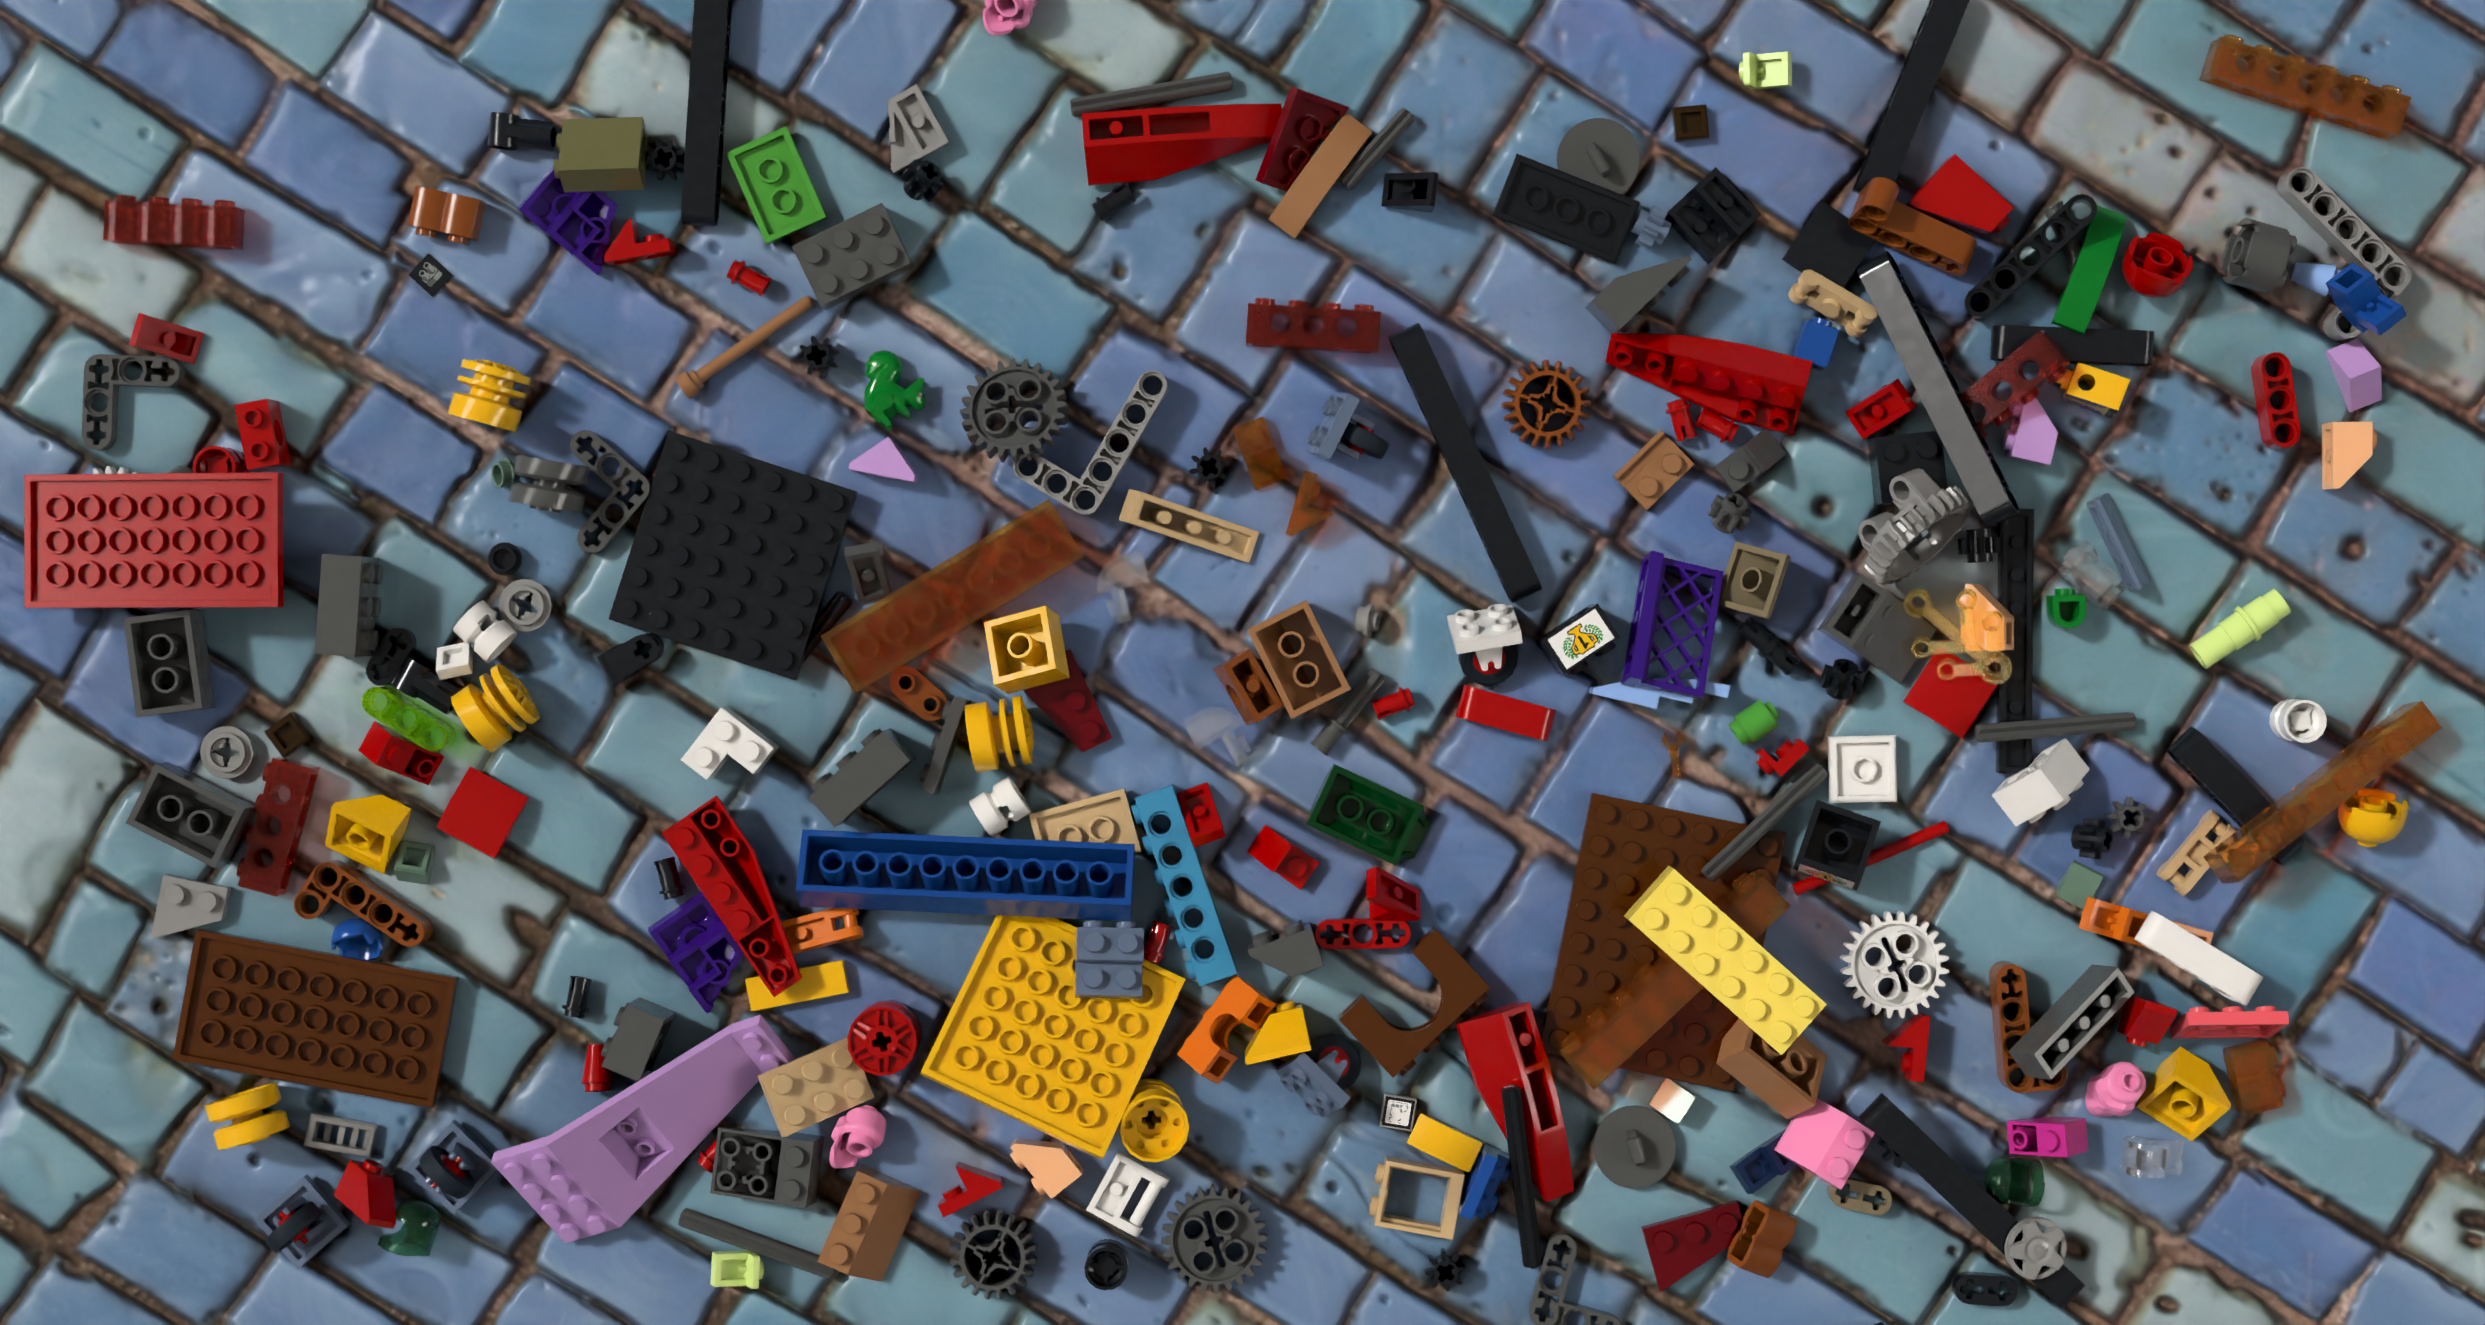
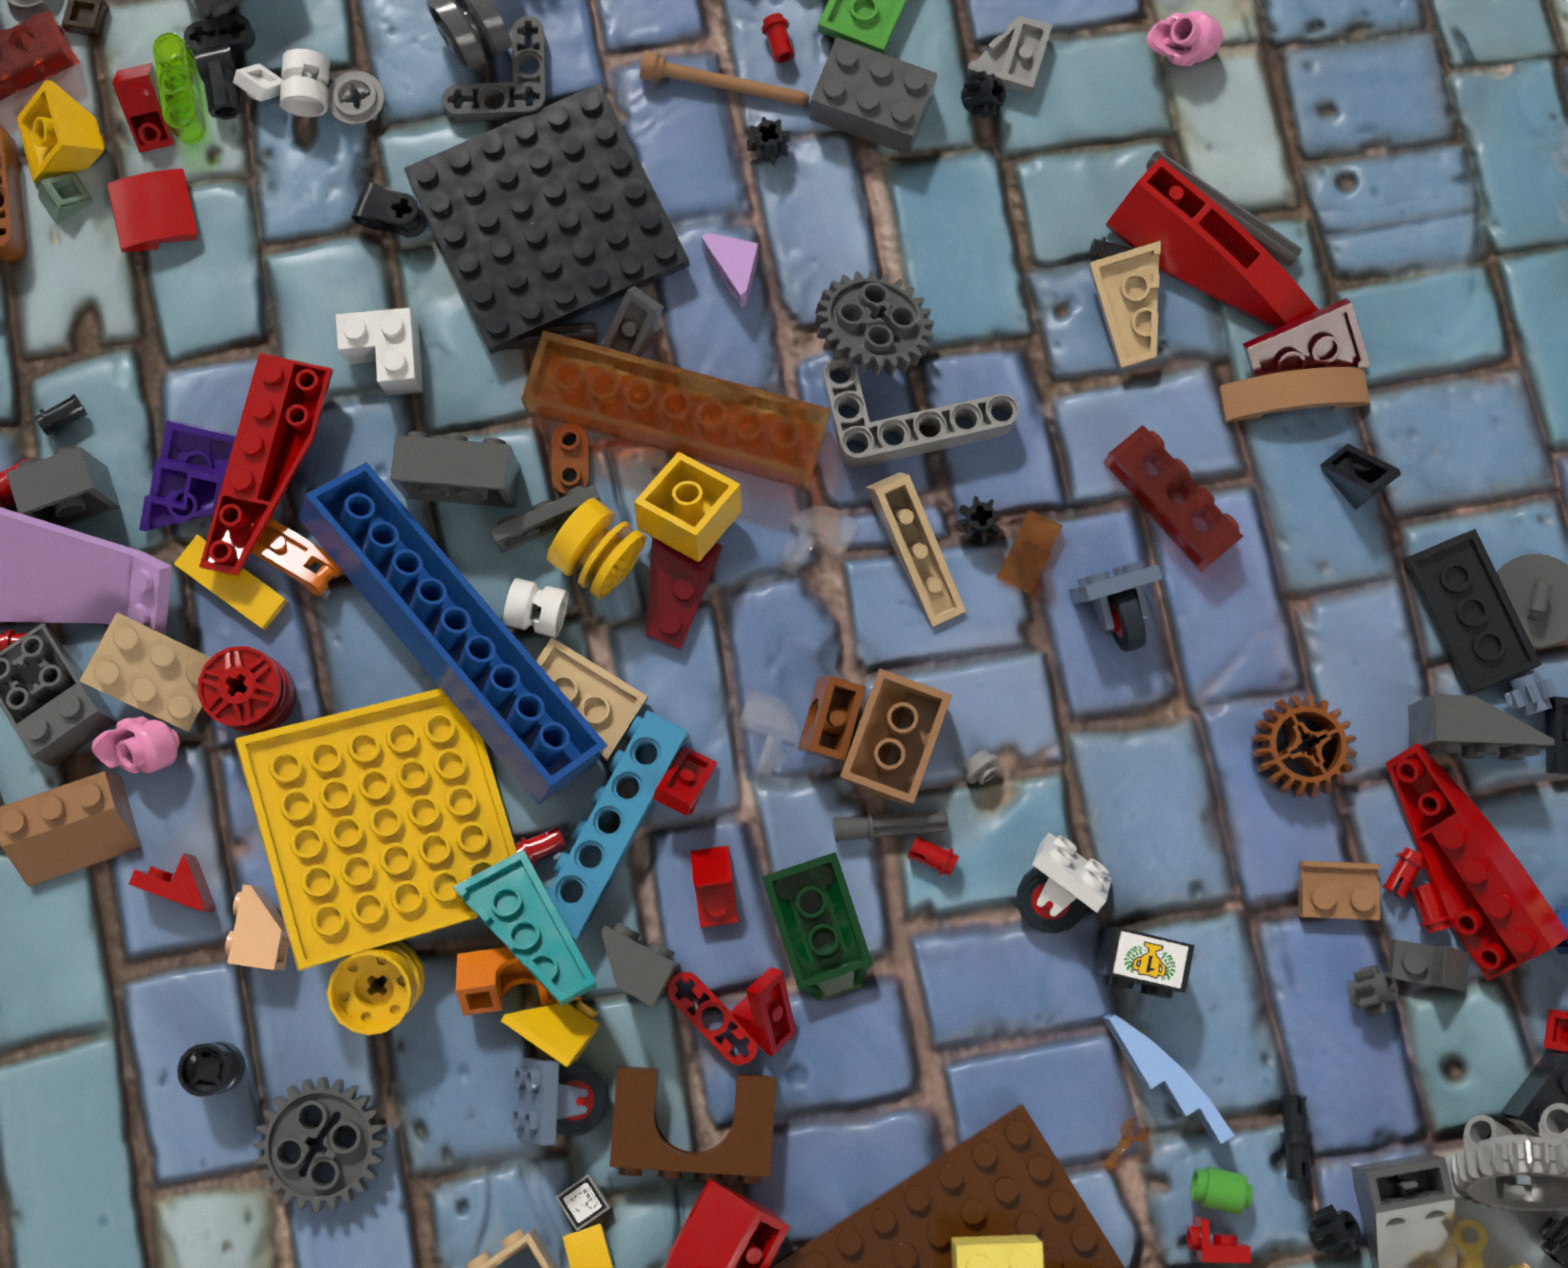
camera: 50 degrees right, 10 degrees down
yellow wheel [451,663,540,752] -> none
black plate [488,542,522,575] -> none
black pin [654,857,685,900] -> none
green animal [863,350,926,432] -> none
dark grey gear [949,1209,1038,1300] -> none
sand blue plate [1075,921,1144,999] -> none
white plate [1086,1150,1170,1237] -> none
clear orange slope [1285,471,1333,537] -> none
dark grey axle [1339,108,1415,190] -> none
black beam [1388,323,1542,603] -> none
red beam [1455,685,1556,742] -> none
dark purple fence [1621,551,1724,700] -> none
dark tan slope [1718,541,1791,620] -> none
none -> teal wing [453,849,598,1006]
none -> tan wing [1088,241,1161,370]

